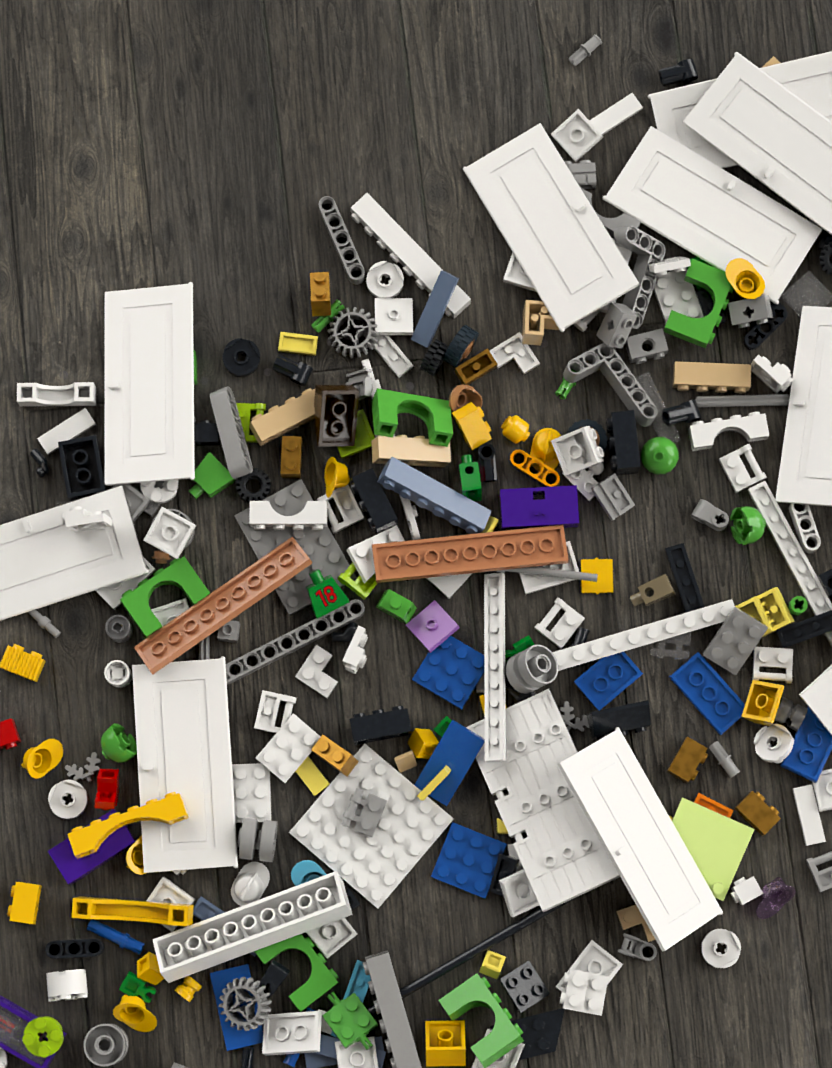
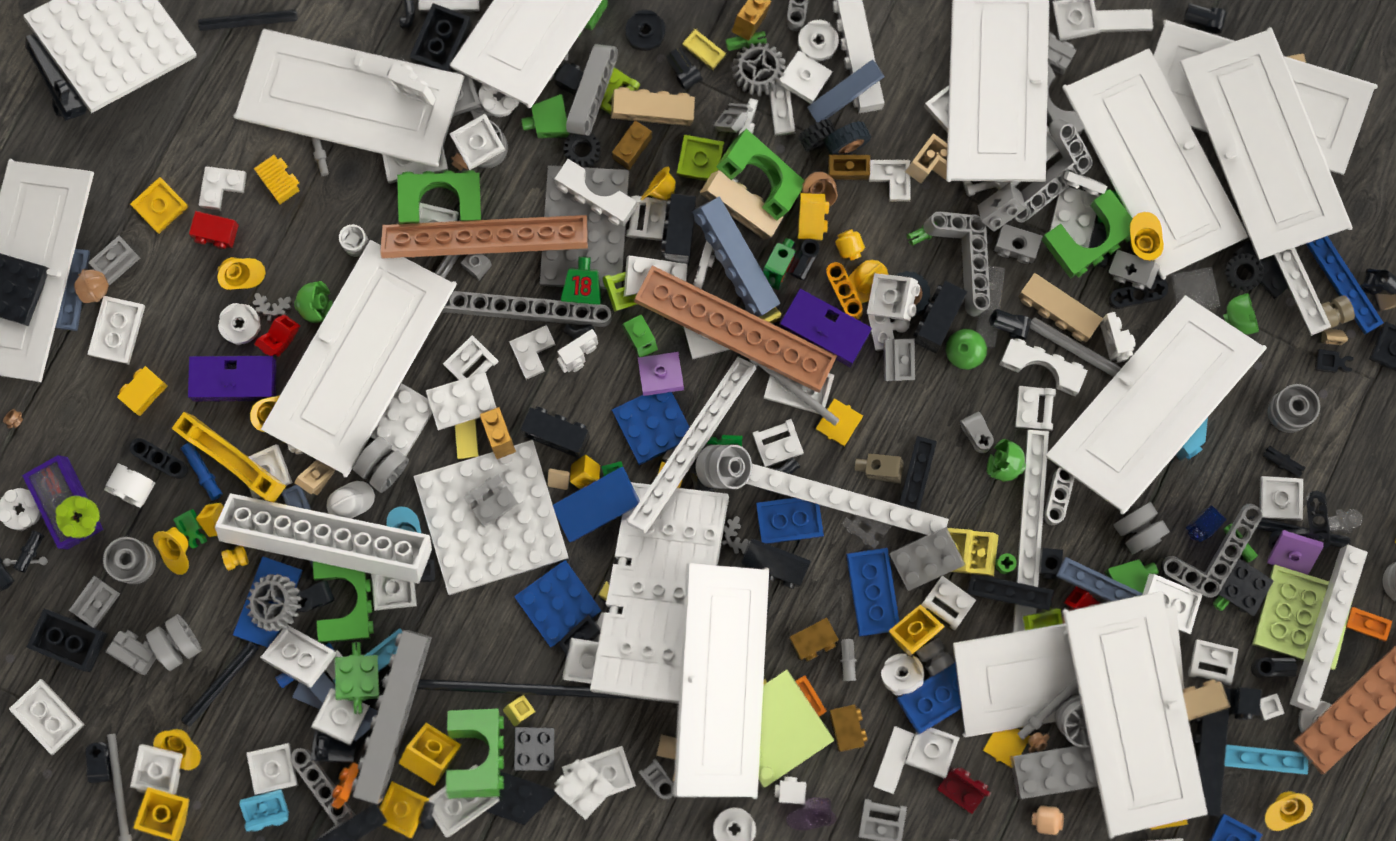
camera: 30 degrees right, 0 degrees up
yellow arch [67,792,189,859] -> none
flat silver wheel [105,615,133,643] -> none
dark brown slope [314,385,359,447] -> none
light yellow tile [417,765,451,801] -> none
none -> tan slope [295,460,335,495]

